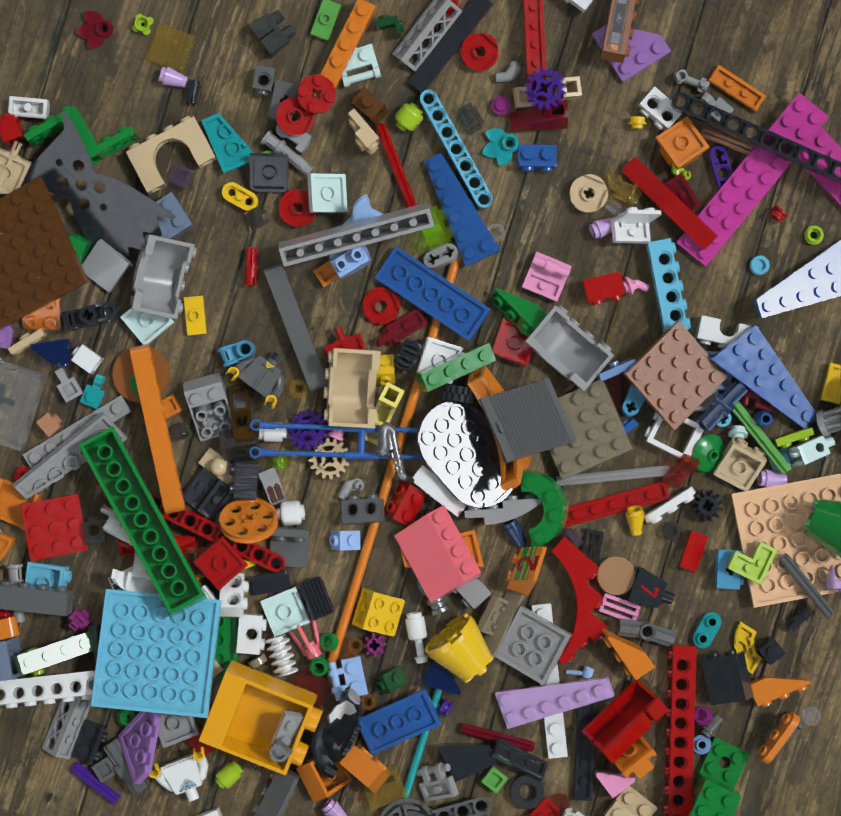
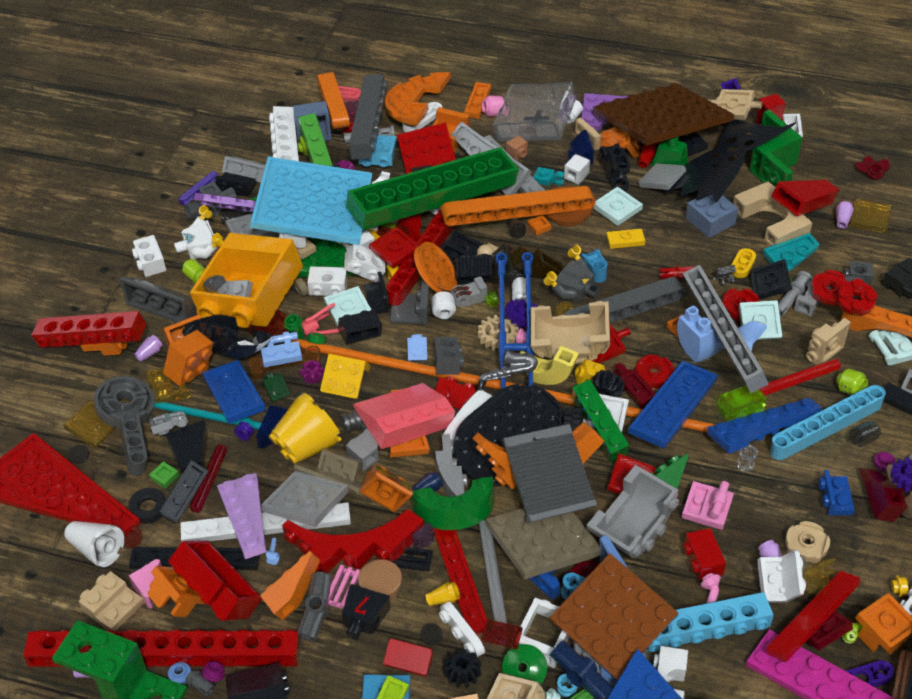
camera: 90 degrees right, 40 degrees down
light grey plate [55,368,83,403] -> none
light grey cylinder [131,234,197,319] -> none
lime plate [132,14,154,35] -> none
clear purple plate [169,164,194,189] -> none
light grey slope [183,372,233,442] -> none
black pin [185,79,202,104] -> none
white piece [265,634,298,677] -> none
light grey arm [337,478,364,500] -> none
reddish brown torso [349,87,389,126] -> none
white piece [405,611,428,663] -> none
light grey beam [423,243,460,270] -> none
teal plate [482,128,519,166] -> none
teal plate [692,612,722,648] -> none
none -> red slope [771,180,840,216]

